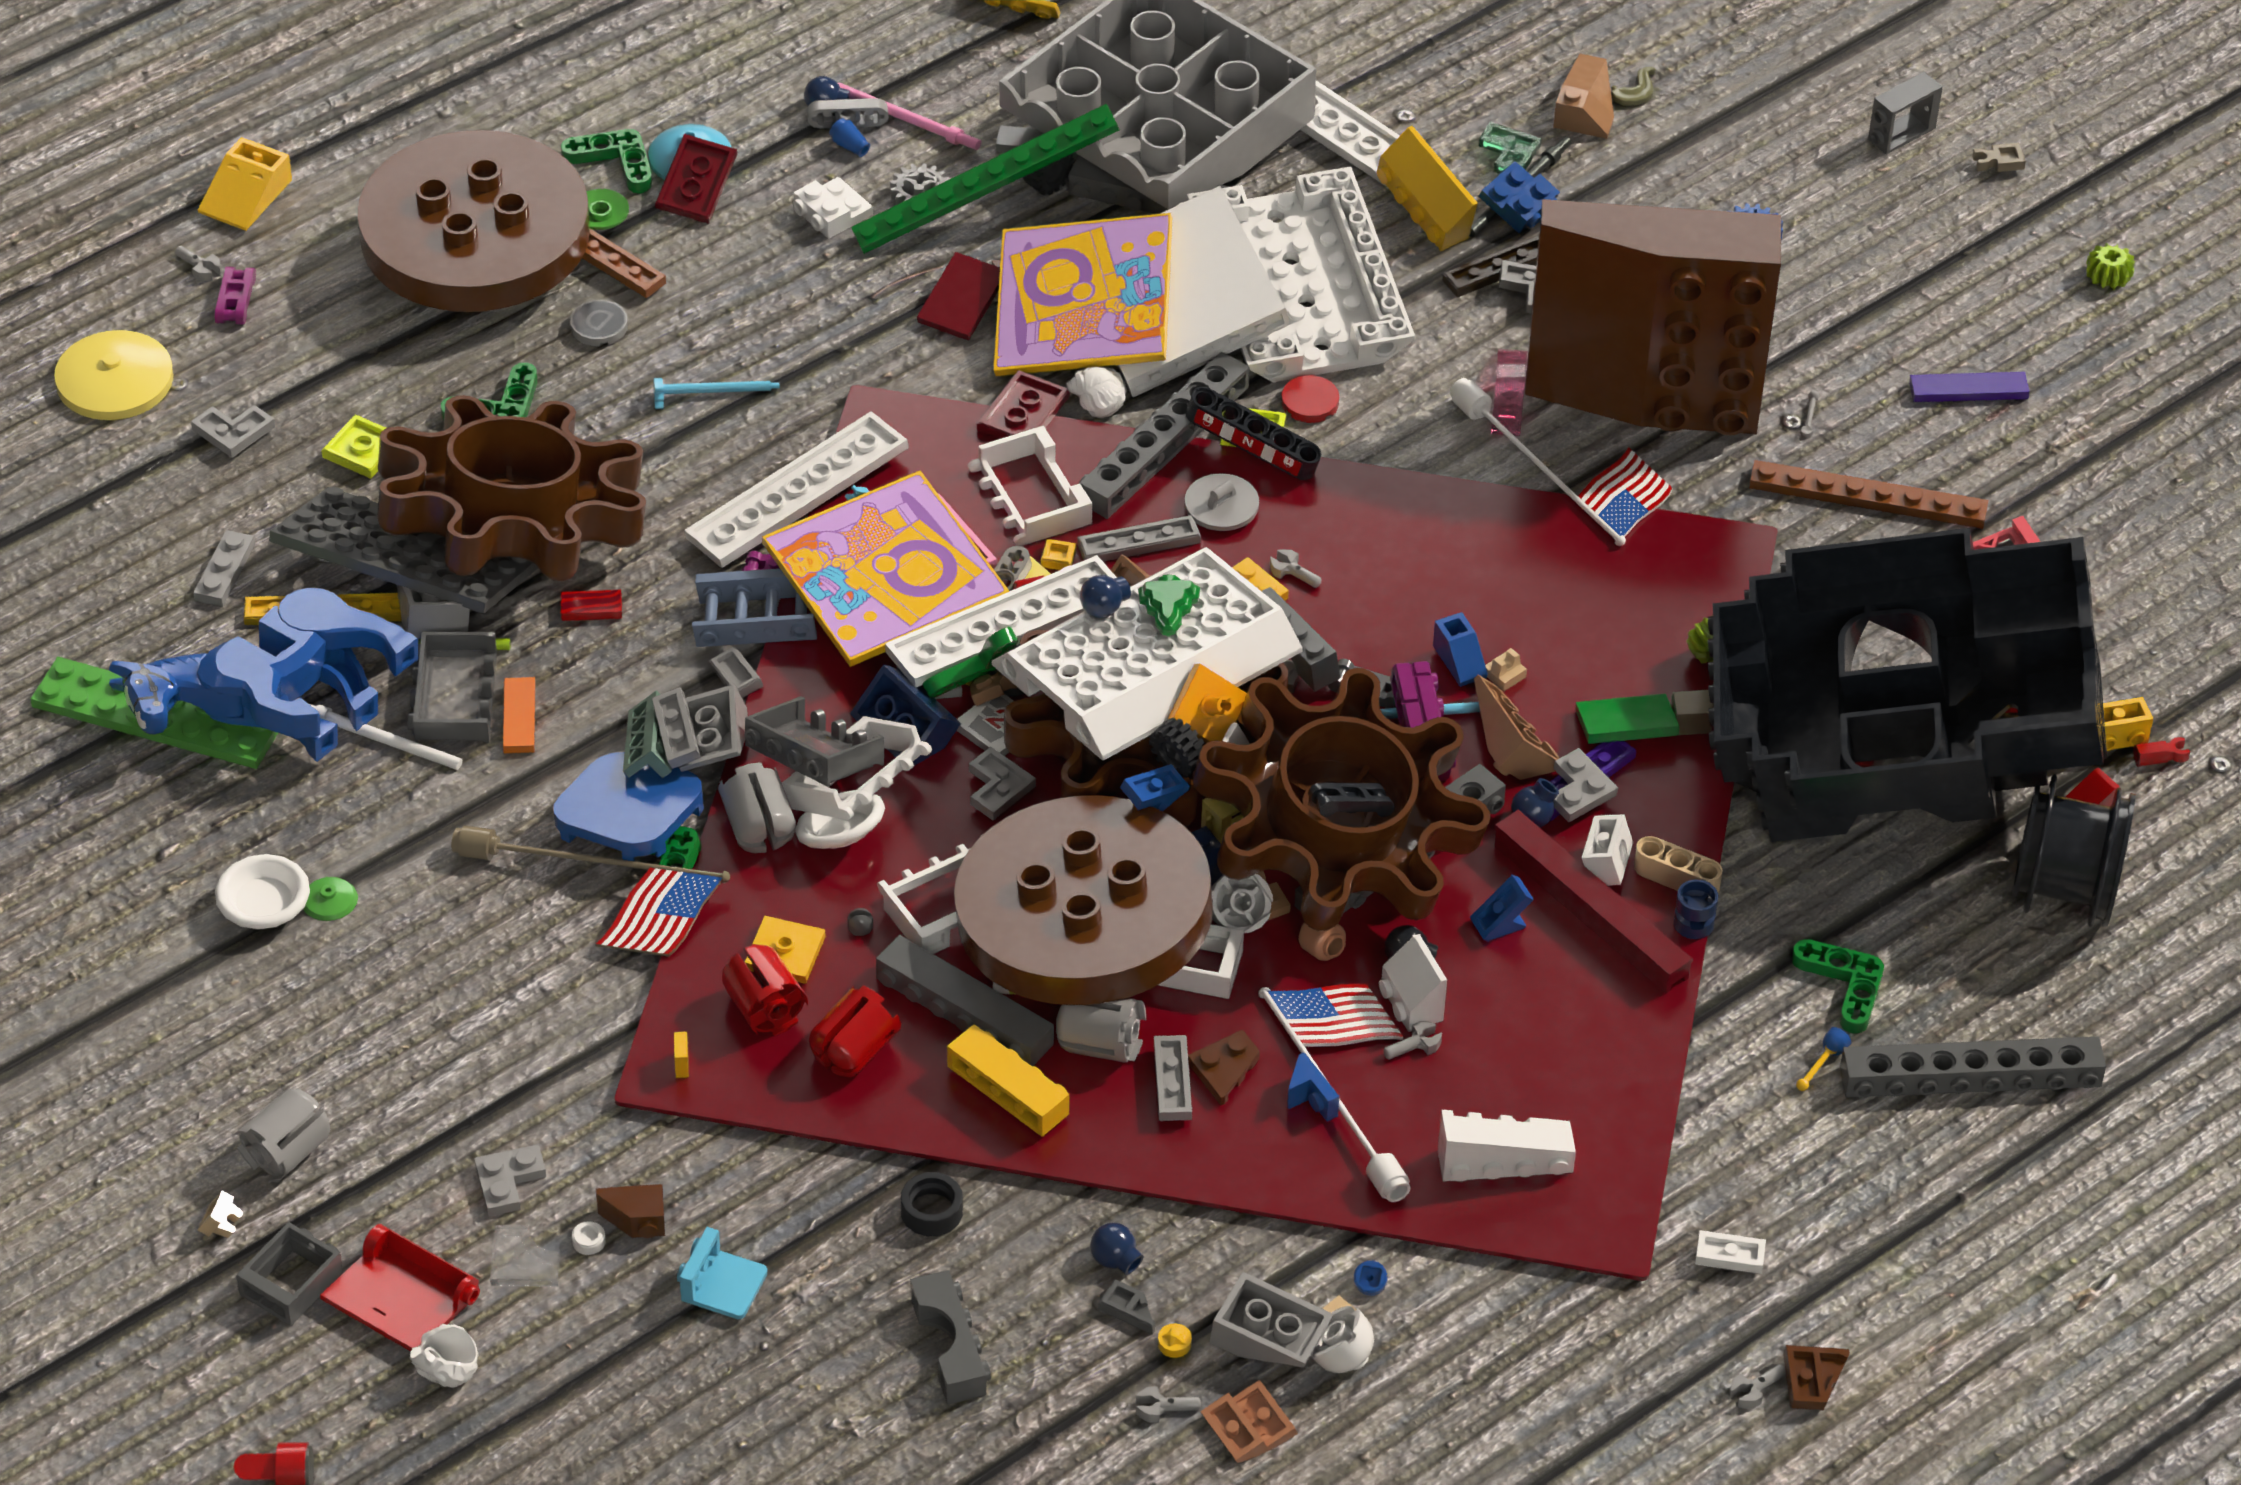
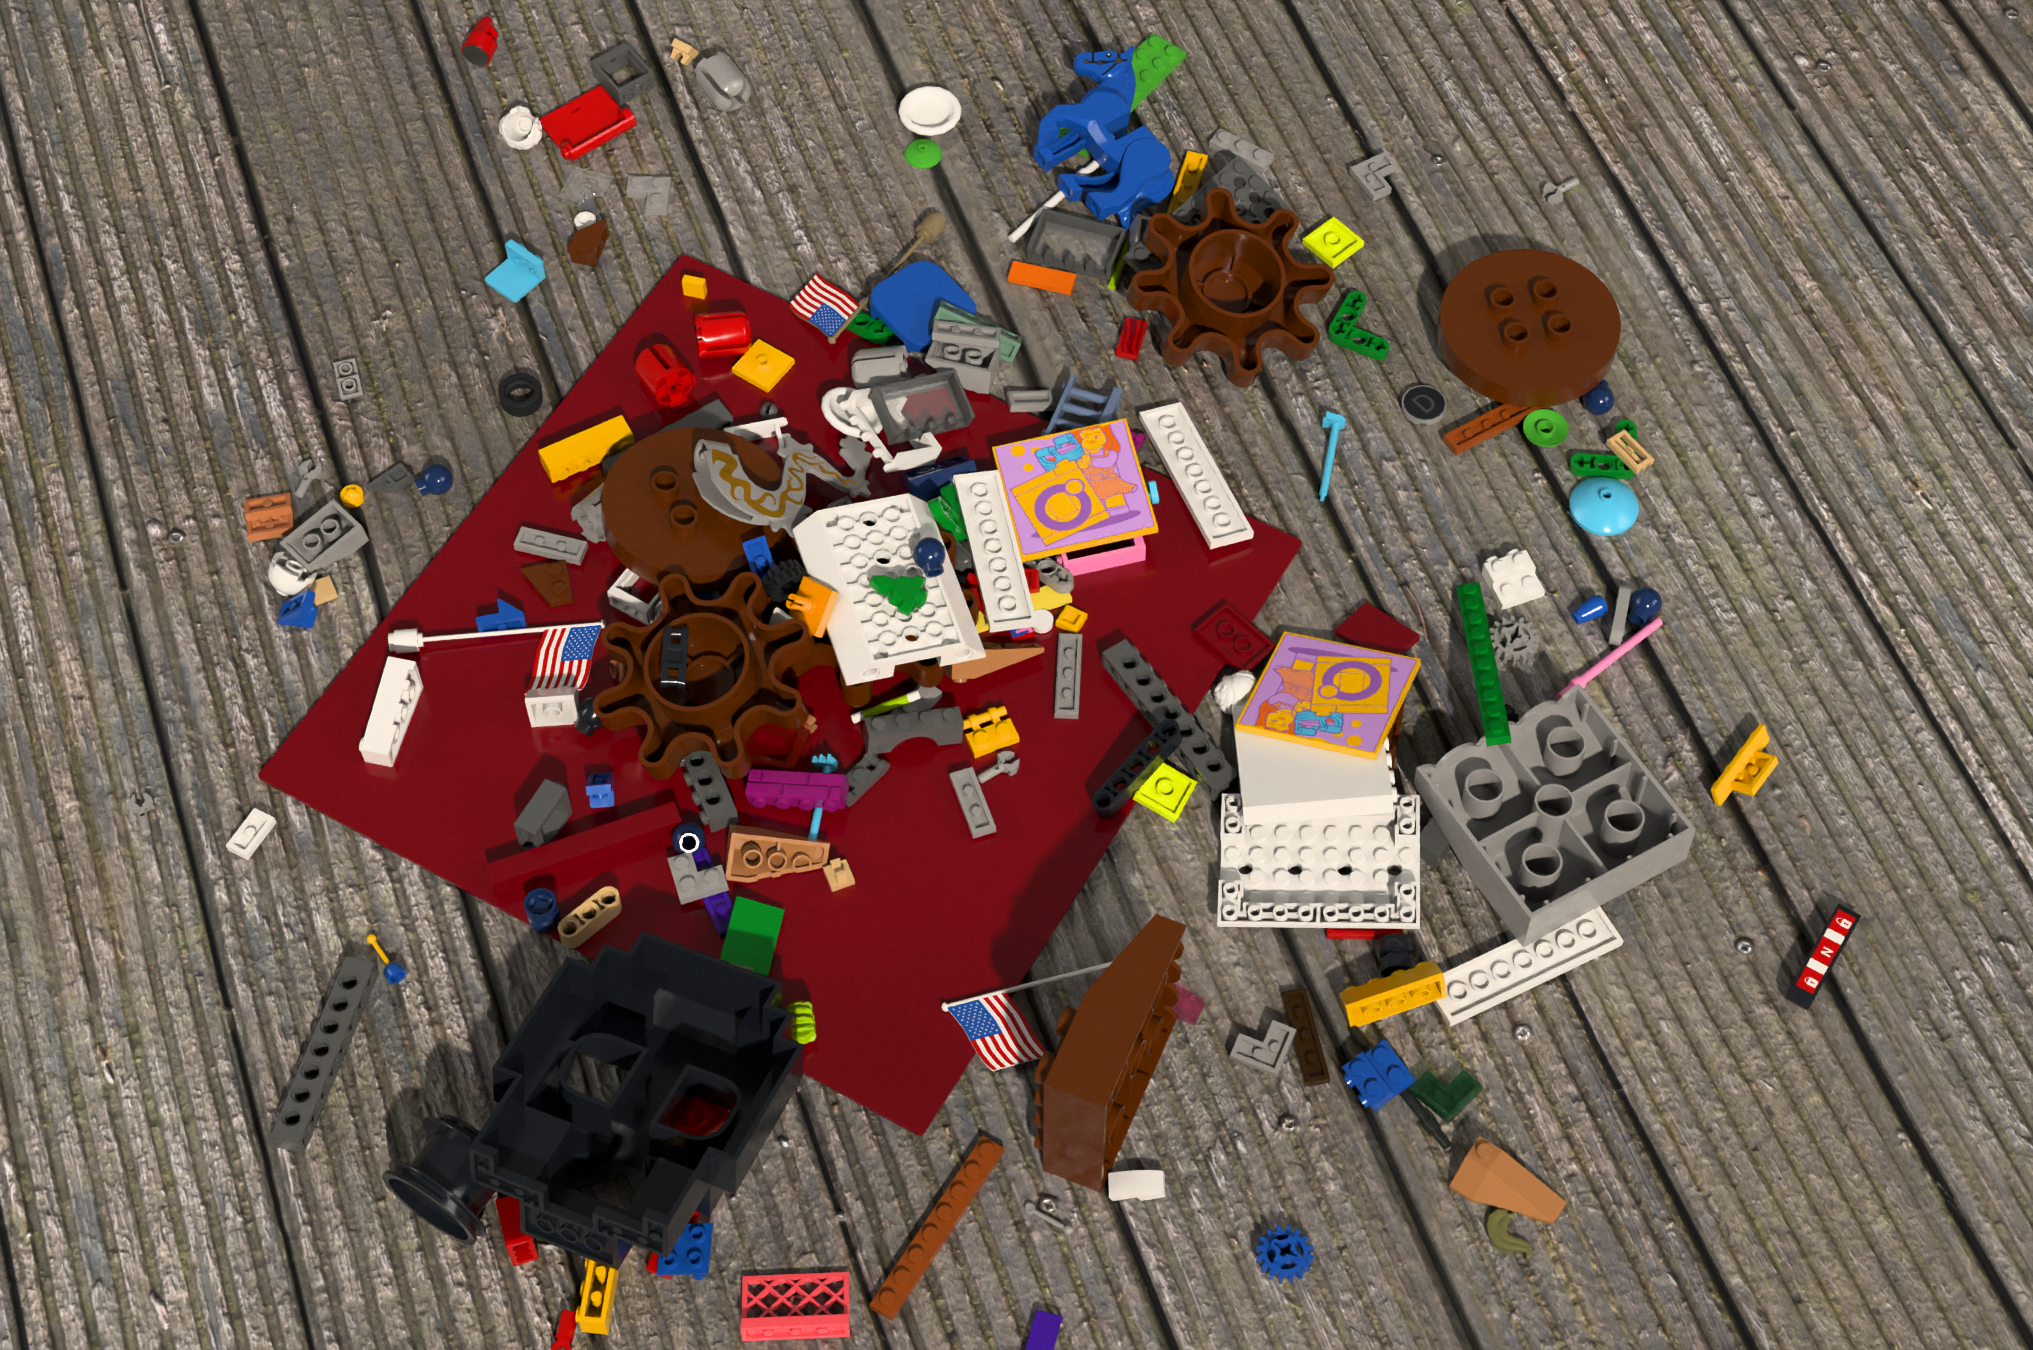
camera: 110 degrees right, 10 degrees up
light yellow dish [54,330,173,420] -> none
yellow slope [198,137,292,231] -> none
magenta plate [215,266,256,325] -> none
dark red tile [655,134,738,224] -> none
dark grey arch [910,1270,991,1405] -> none
white hinge [968,426,1092,546] -> none
light grey shield [1185,474,1259,531] -> none
tile [1281,375,1340,423] -> none
blue tile [1354,1260,1388,1296] -> none
light grey bar [1384,1021,1442,1059] -> none
blue slope [1433,612,1488,687] -> none
white brick [1582,814,1633,886] -> none
reddish brown wing [1783,1345,1850,1410] -> none
green beam [1792,939,1884,1034] -> none
none -> blue slope [276,589,318,629]
none -> light grey slope [333,358,364,401]
none -> dark grey window [514,779,572,851]
none -> light grey animal [692,435,873,538]
none -> light grey plate [949,767,996,839]
none -> black wheel [1378,934,1413,978]
none -> tan tile [1606,429,1654,474]

